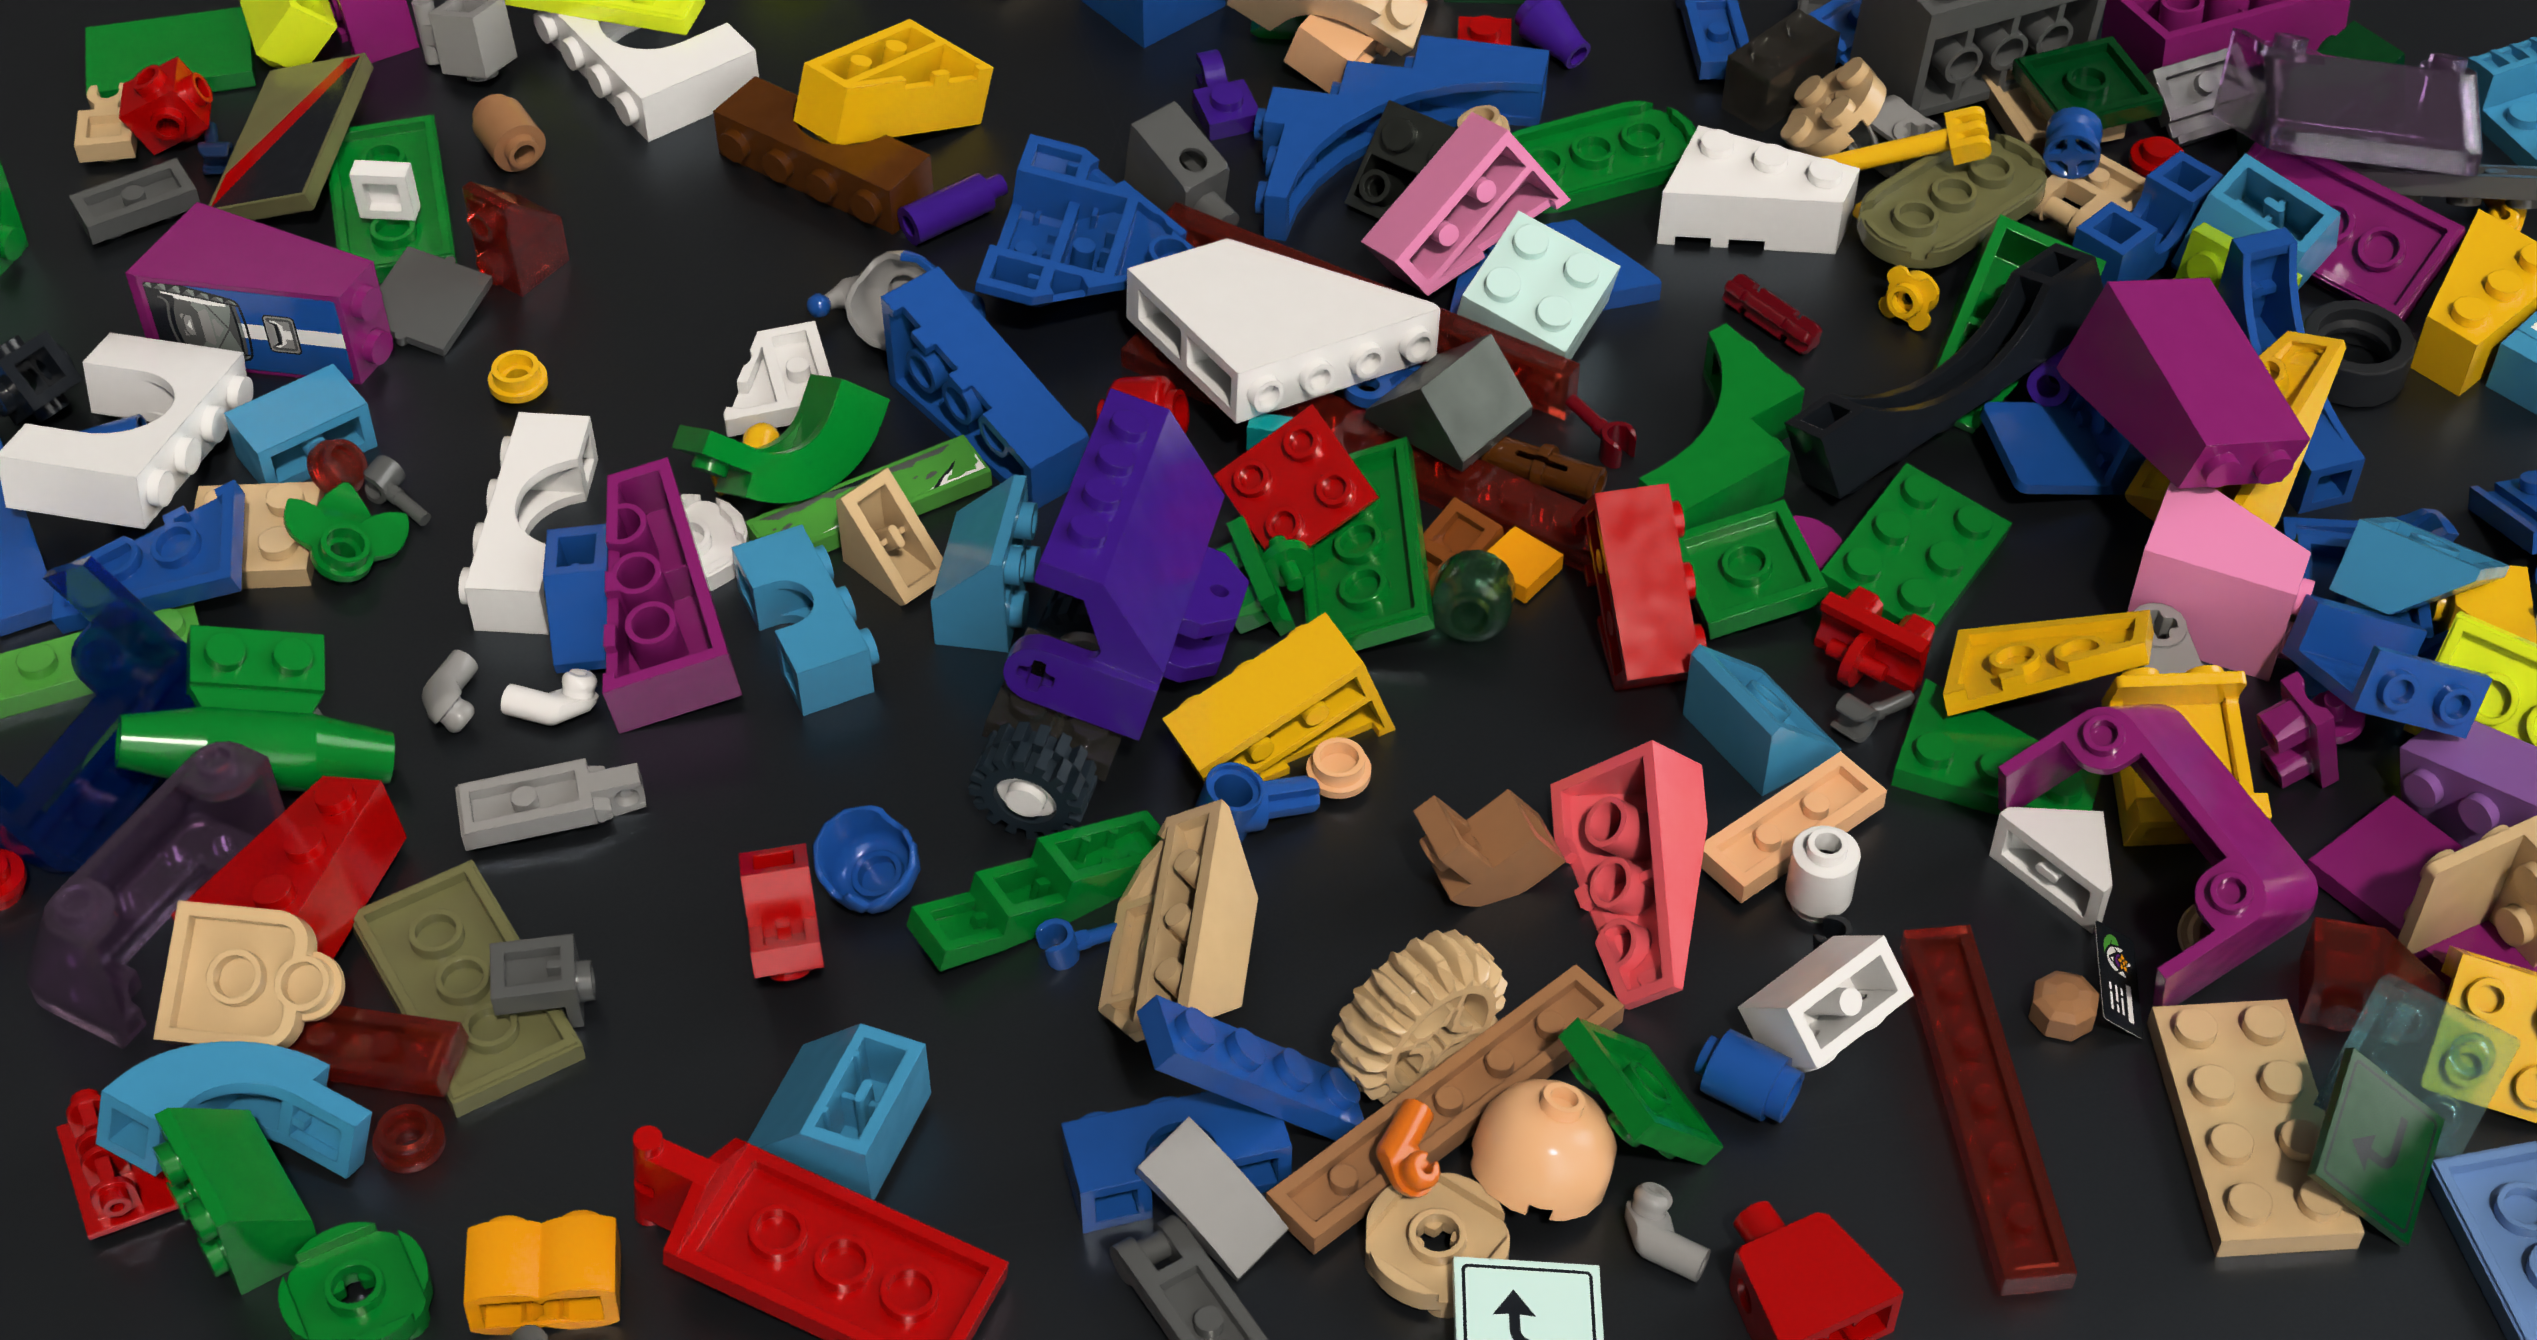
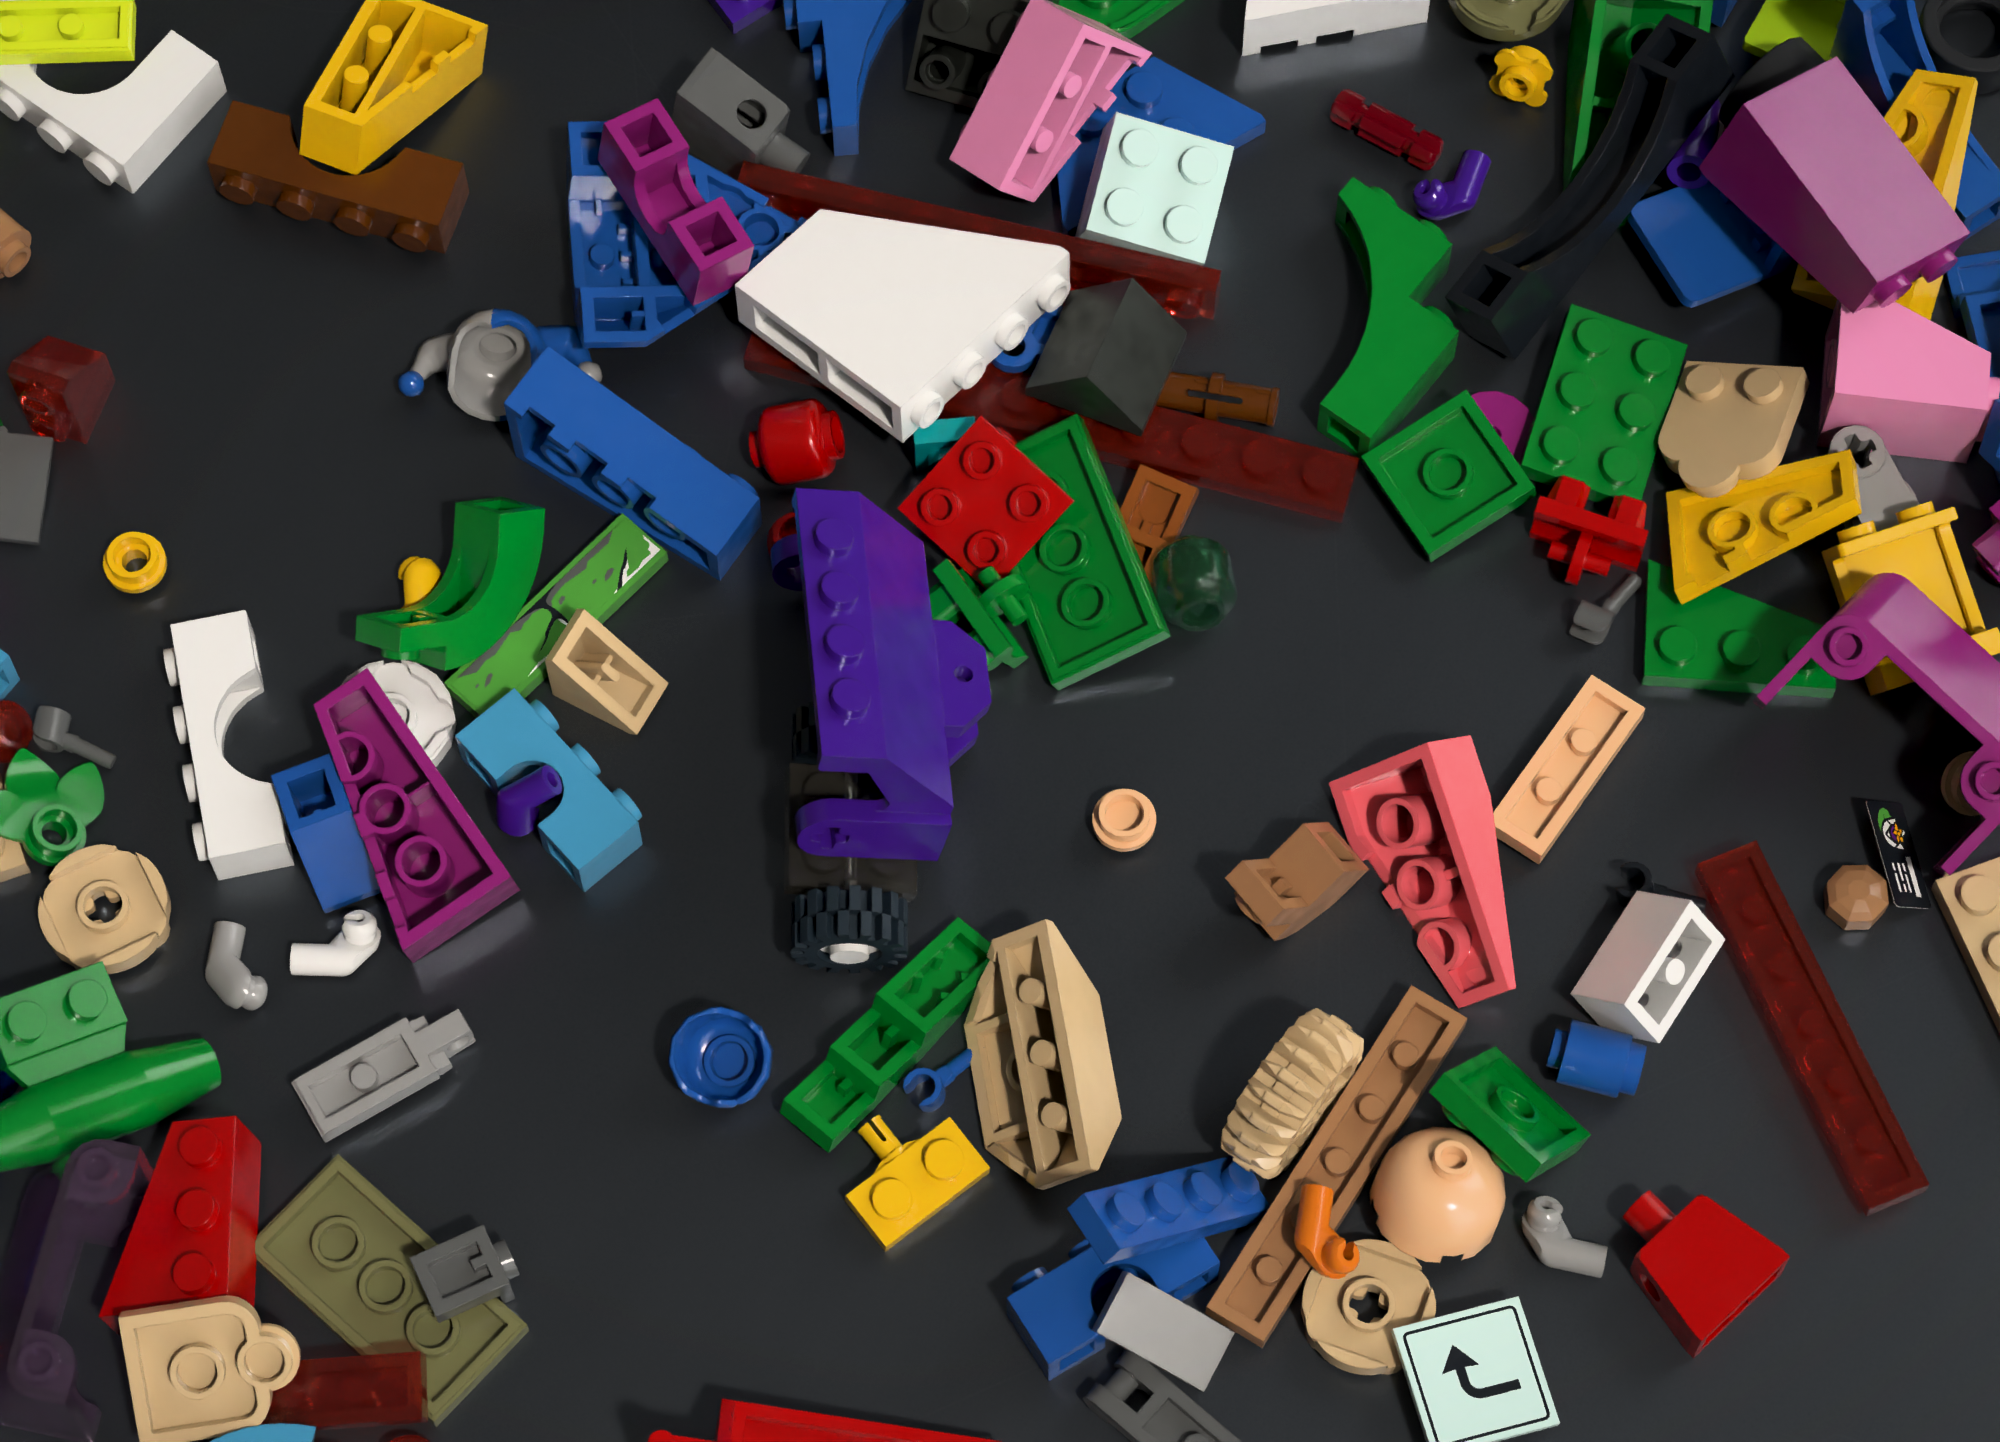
camera: 15 degrees left, 20 degrees up
white wing [723,321,832,437] -> none
red brick [738,843,824,981] -> none
dark azure slope [748,1023,931,1200] -> none
dark purple cylinder [898,173,1008,245] -> none
dark azure slope [930,474,1041,653] -> none
yellow wedge [1162,612,1396,784] -> none
blue axle [1194,762,1320,843] -> none
light orange tile [1476,526,1564,604] -> none
dark red hand [1565,393,1637,469] -> none
wedge [1570,483,1707,691] -> none
dark azure slope [1683,644,1842,796] -> none
white brick [1785,826,1861,923] -> none
white slope [1989,807,2113,934] -> none
none -> tan plate [38,844,171,974]
none -> dark purple arm [496,765,562,837]
none -> magenta arch [597,98,754,306]
none -> yellow plate [845,1115,990,1252]
none -> dark purple arm [1413,149,1492,221]
none -> tan plate [1658,361,1810,498]

